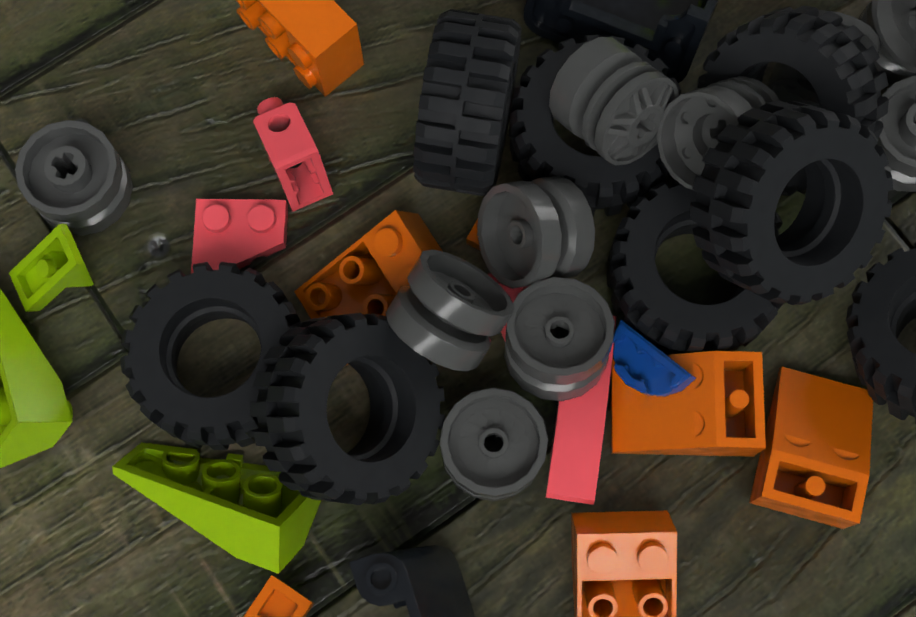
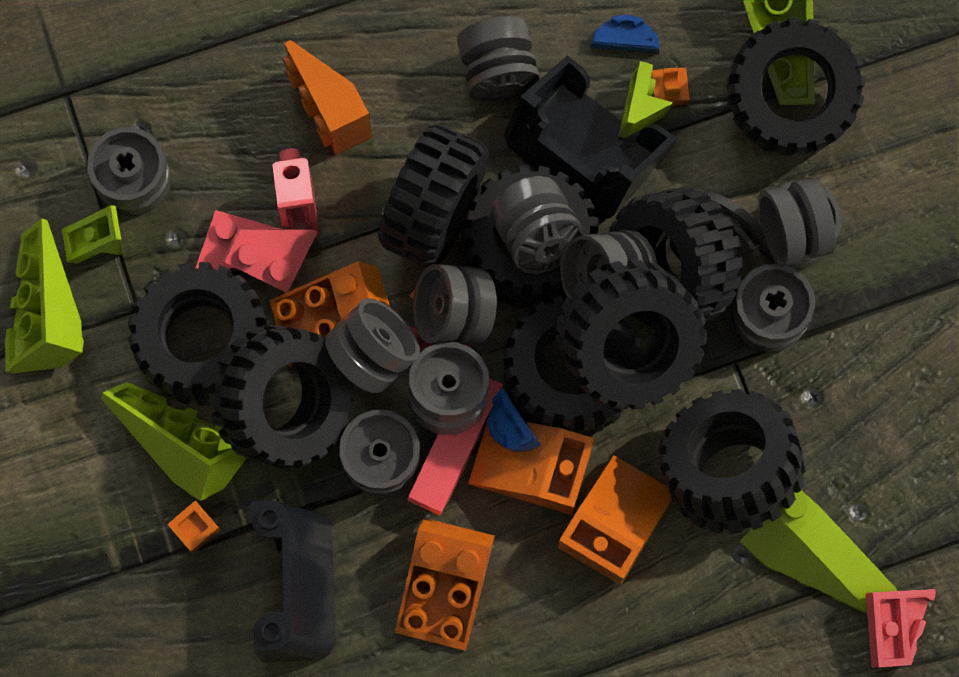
camera: 15 degrees right, 0 degrees up
none -> coral wing [222,229,317,293]

